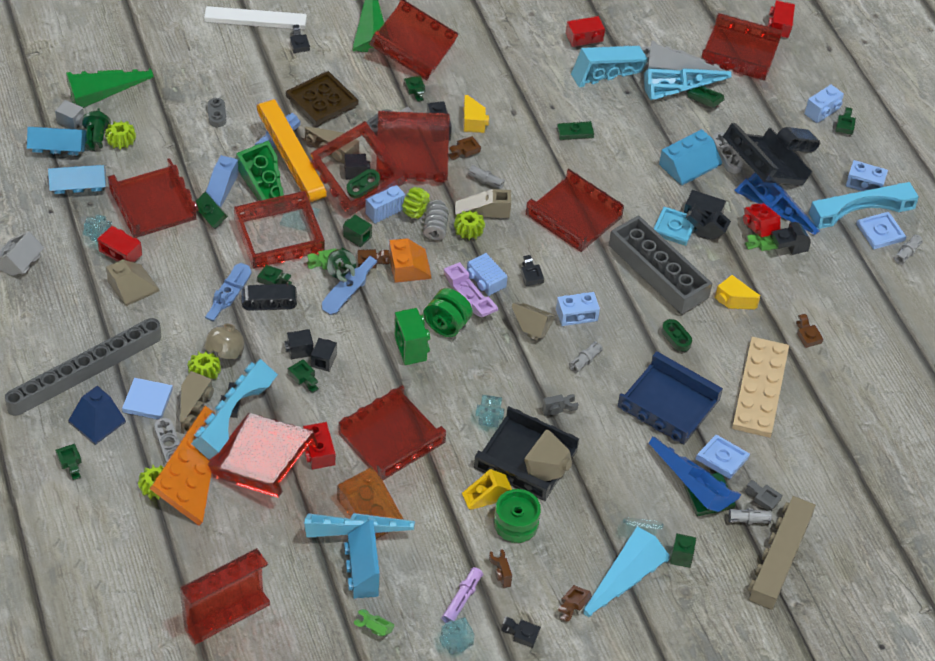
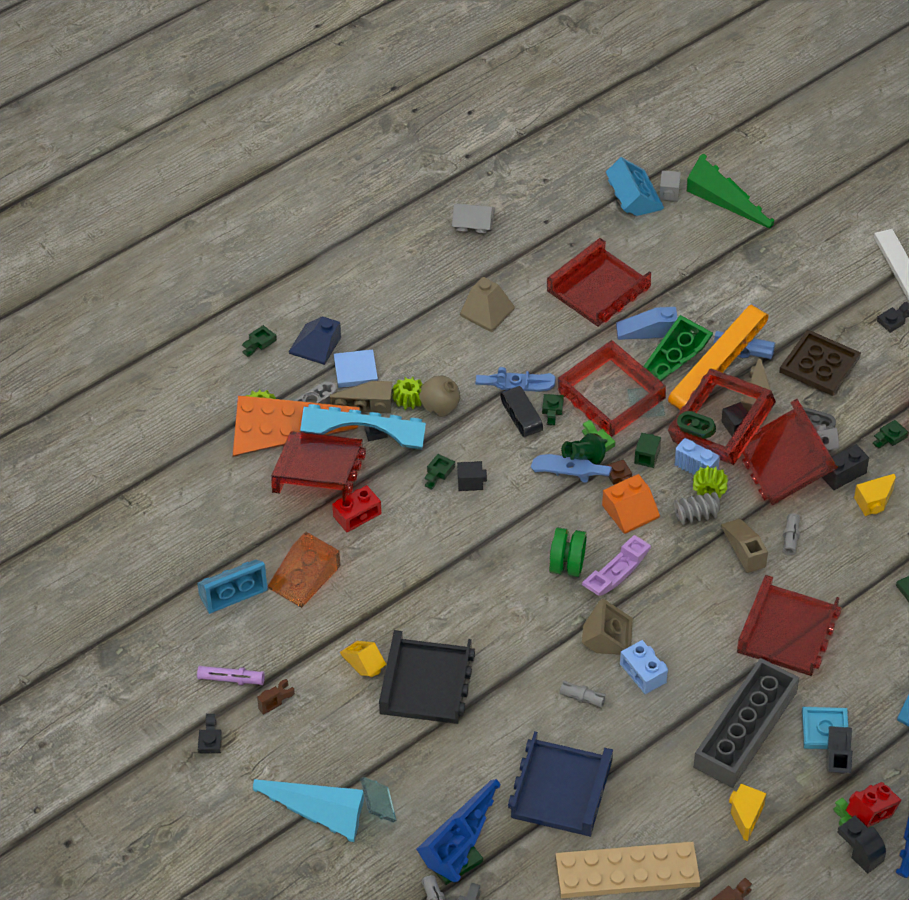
camera: 75 degrees right, 0 degrees up
dark grey beam [5,318,161,416] -> none
dark azure slope [48,165,106,194] -> none
dark green piece [82,108,111,151] -> none
clear light blue brick [83,214,112,242] -> none
red brick [97,225,142,262] -> none
lime gear [105,120,136,150] -> none
clear red panel [180,548,270,645] -> none
dark green plate [193,191,228,229] -> none
dark grey plate [207,98,226,127] -> none
black brick [284,329,314,360] -> none
medium azure wedge [304,513,415,538] -> none
clear red panel [338,385,446,482] -> none
bright green plate [354,609,395,636] -> none
green brick [394,308,431,365] -> none
clear light blue brick [439,617,475,655] -> none
reddish brown plate [448,136,481,160] -> none
lime gear [454,210,485,240] -> none
light blue brick [467,253,507,296] -> none
clear light blue brick [476,395,505,427] -> none
green wheel [494,489,541,543] -> none
black plate [521,255,544,286] -> none
dark tan slope [524,429,572,481] -> none
dark grey plate [542,394,579,416] -> none
reddish brown plate [558,585,592,622] -> none
dark green plate [662,319,692,352] -> none
dark green brick [670,533,697,568] -> none
black brick [684,190,726,215] -> none
light blue tile [696,435,750,479] -> none

